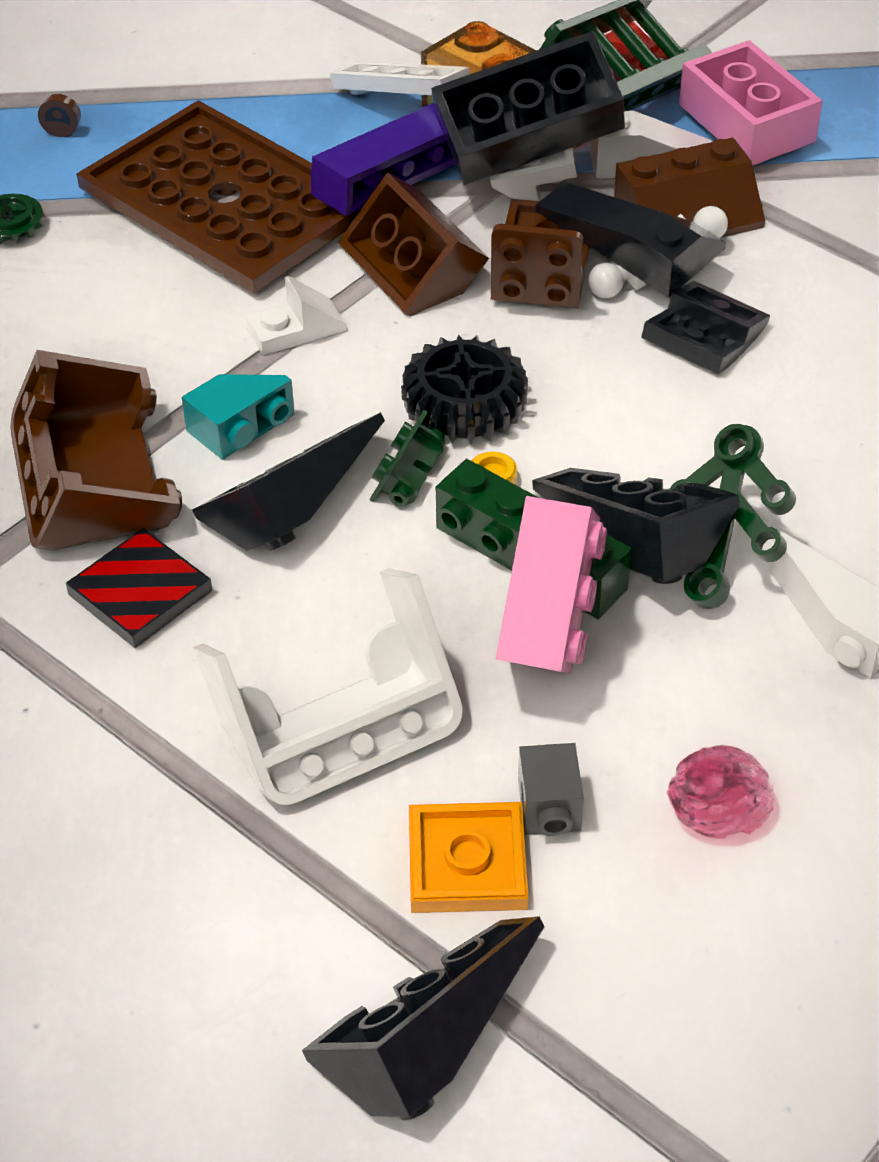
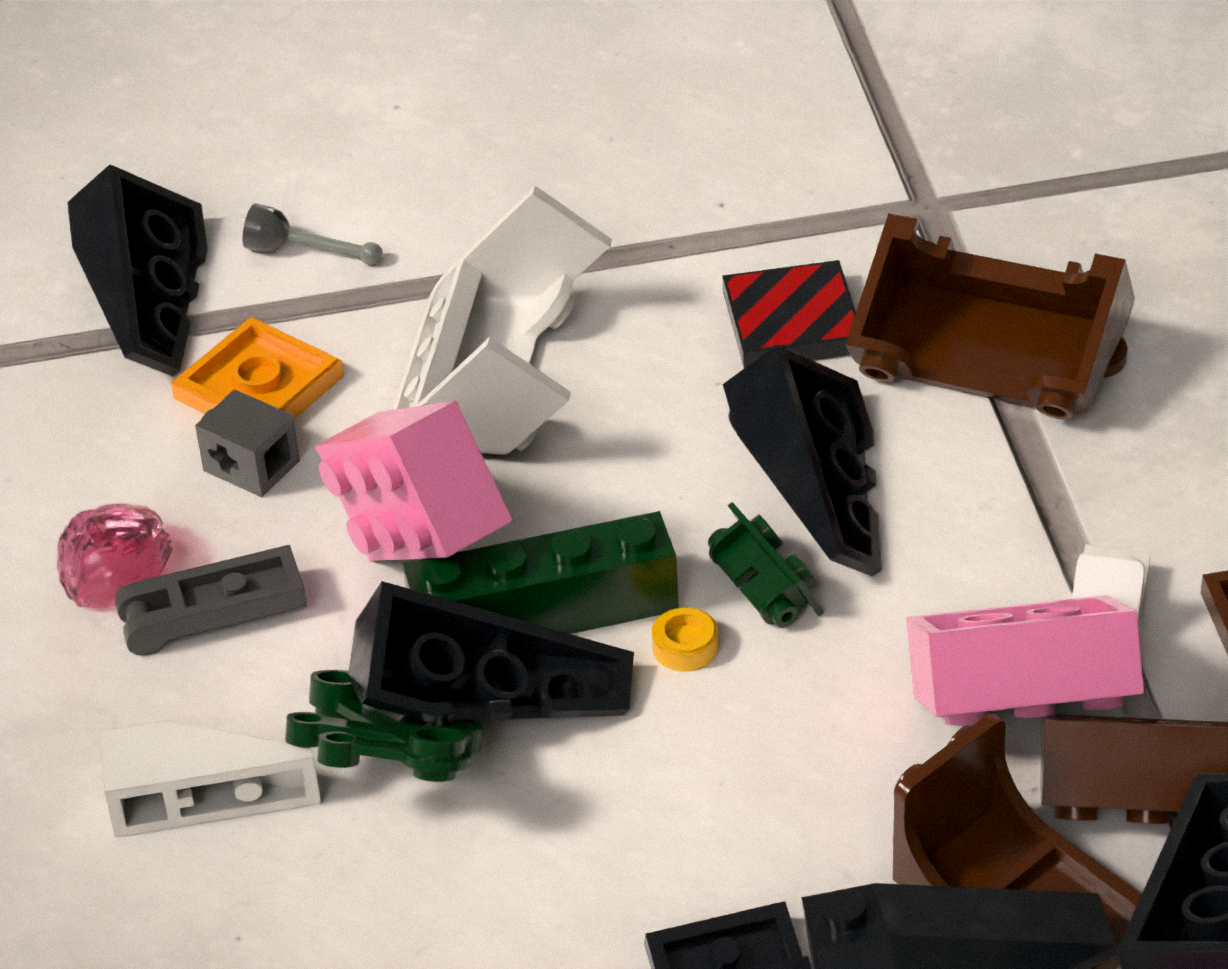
camera: 130 degrees right, 5 degrees down
teal slope [181,374,295,460] -> none
black gear [401,334,528,444] -> none
none -> dark grey plate [114,545,307,656]
none -> hinge [242,203,383,265]
none -> bright pink brick [906,595,1144,726]

